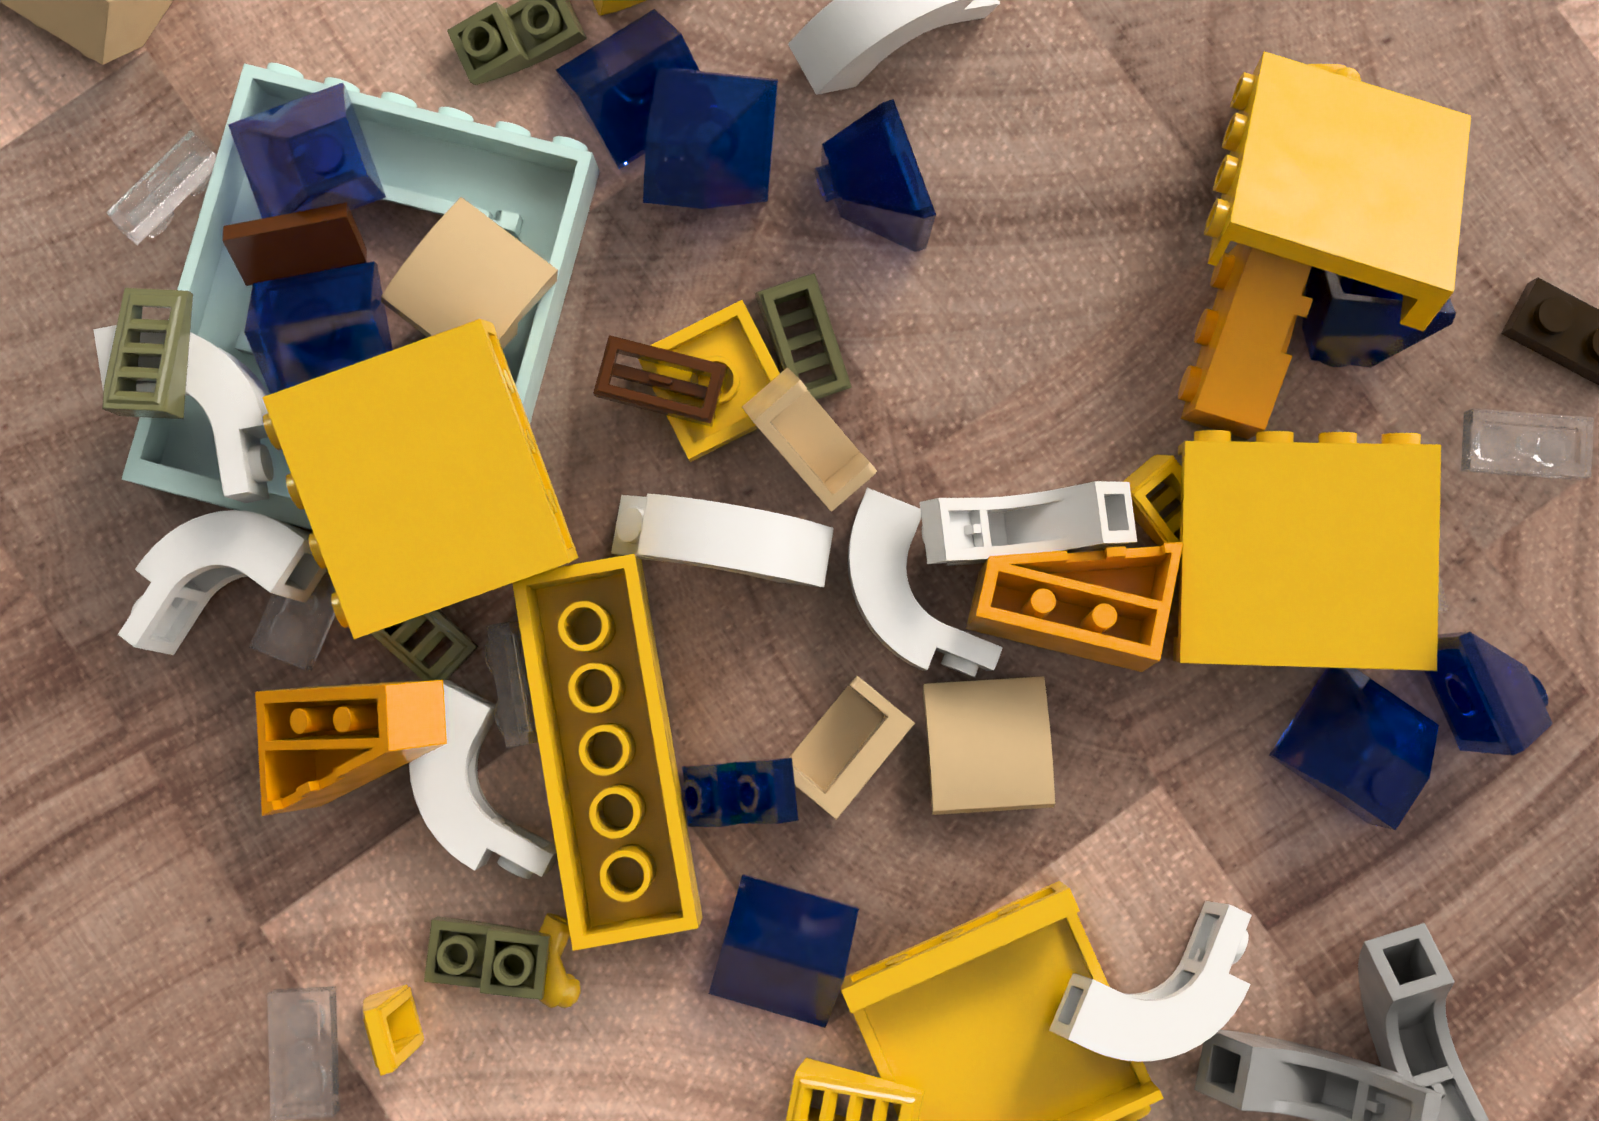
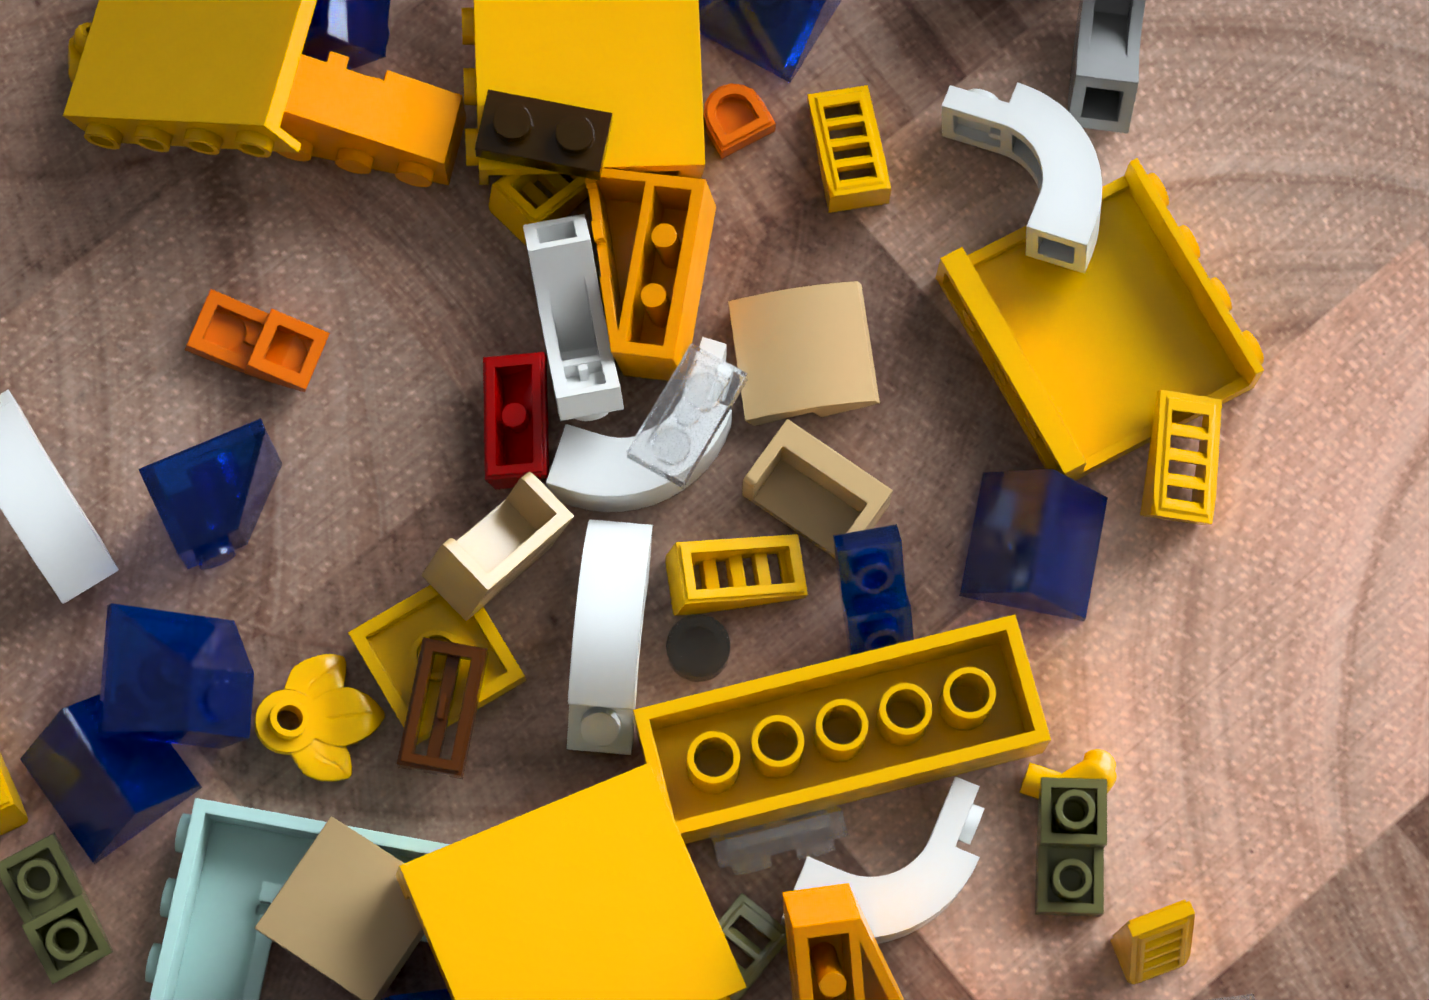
camera: 95 degrees left, 10 degrees down
olive slope [754,273,852,400] -> none
none -> orange slope [185,289,330,392]
none -> yellow plate [254,654,385,782]
none -> dark brown plate [475,89,612,180]
none -> red slope [483,352,549,490]
none -> clear plate [627,343,748,488]
none -> yellow slope [665,534,808,616]
none -> clear smoke tile [666,614,730,682]
none -> orange tile [703,83,776,159]
none -> yellow slope [807,85,891,213]

